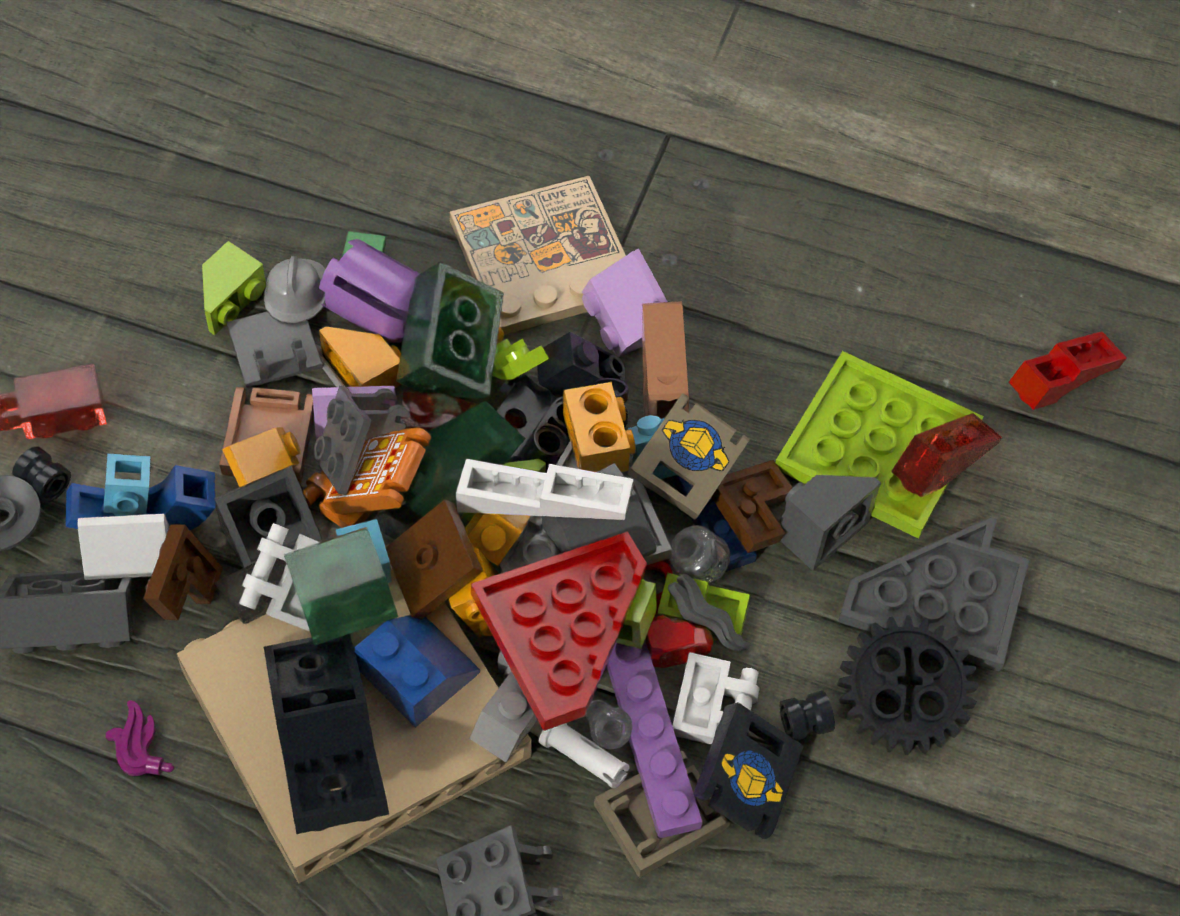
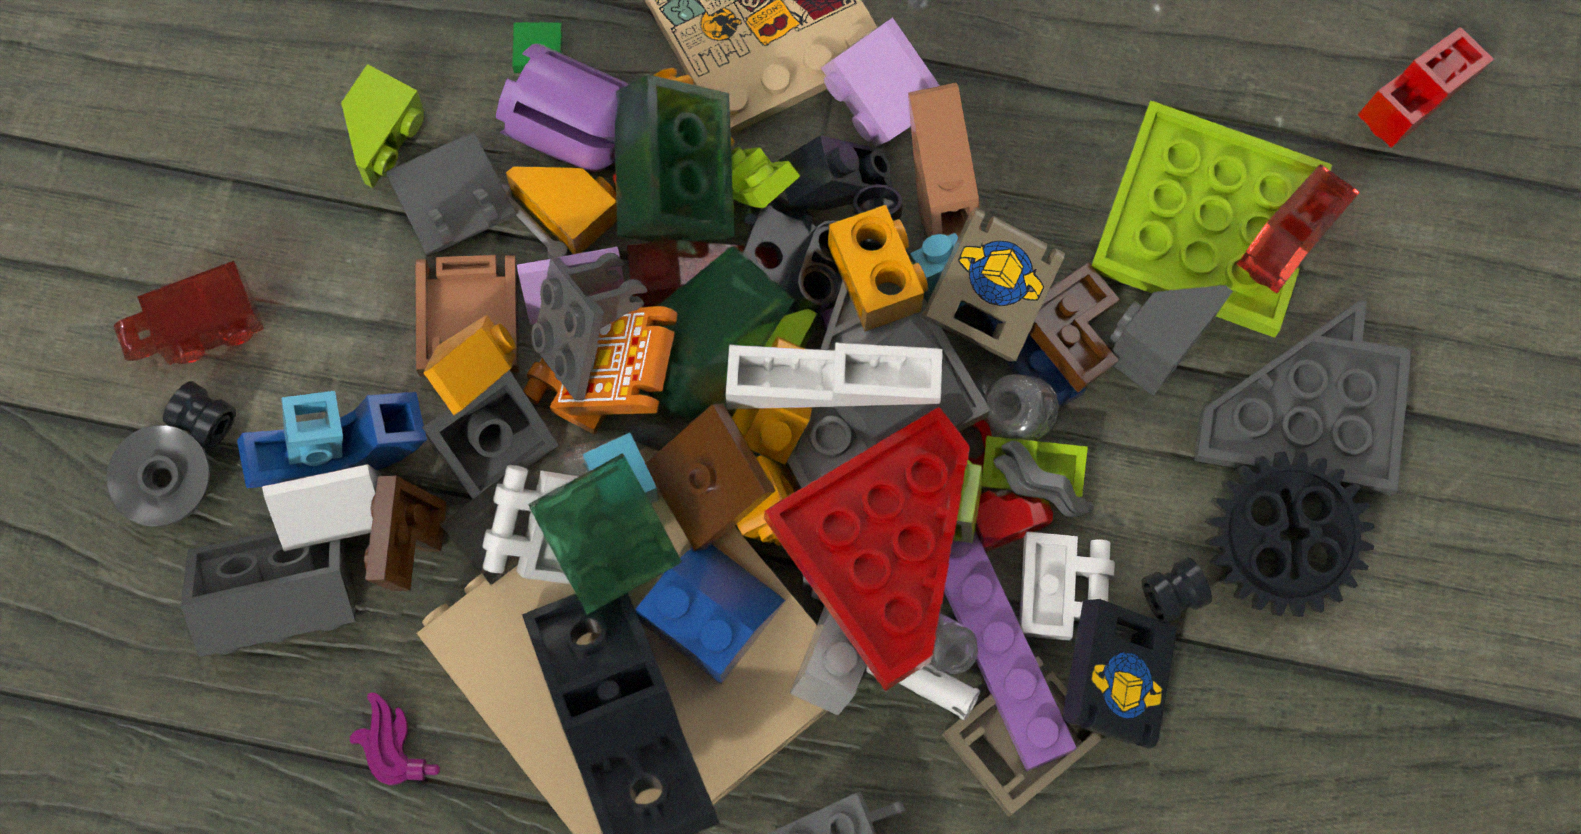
camera: 10 degrees left, 15 degrees up
light grey piece [264,256,326,323] -> none

